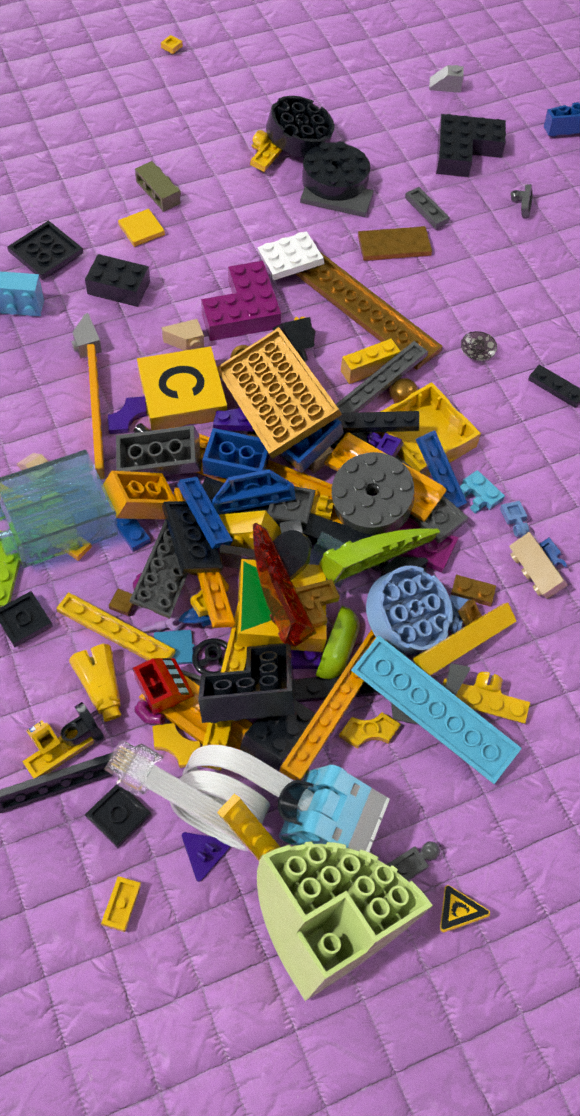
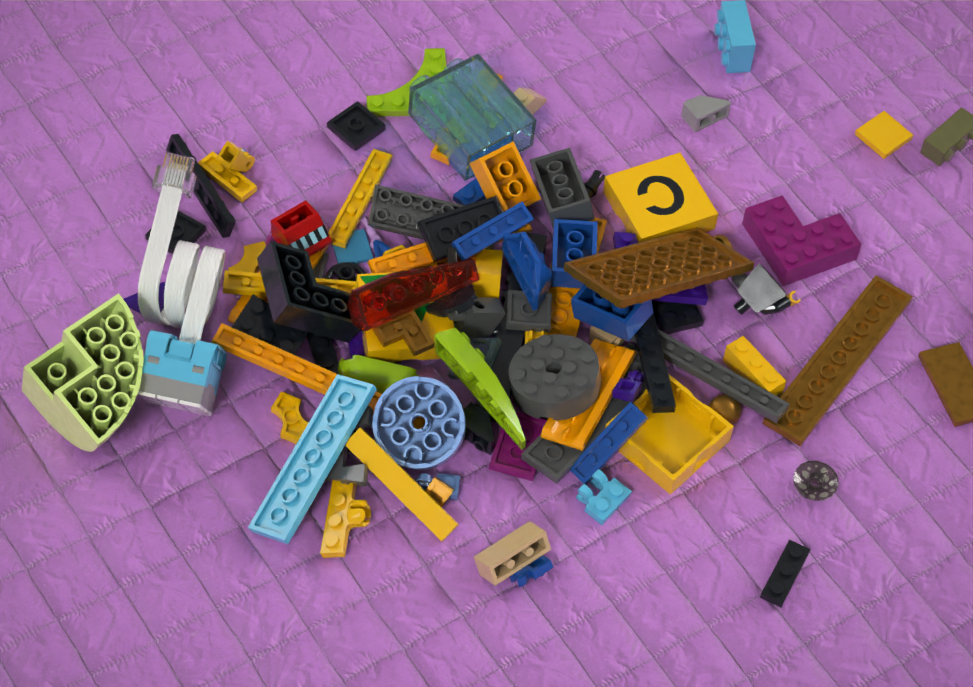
camera: 80 degrees right, 5 degrees down
black plate [7,220,83,280] -> none
black tile [61,702,106,746] -> none
yellow piece [69,643,121,722] -> none
black brick [85,254,150,307] -> none
light orange tile [87,344,105,480] -> none
yellow plate [101,876,141,933] -> none
dark purple tile [107,396,147,434] -> none
tan slope [162,319,204,351] -> none
yellow plate [217,793,280,861] -> none
white plate [258,231,324,280] -> none
black helmet [278,780,314,826] -> none
dark grey plate [387,841,440,881] -> none
black piece [440,885,490,932] -> none
pearl gold plate [450,574,496,607] -> none
medium blue plate [500,501,529,538] -> none

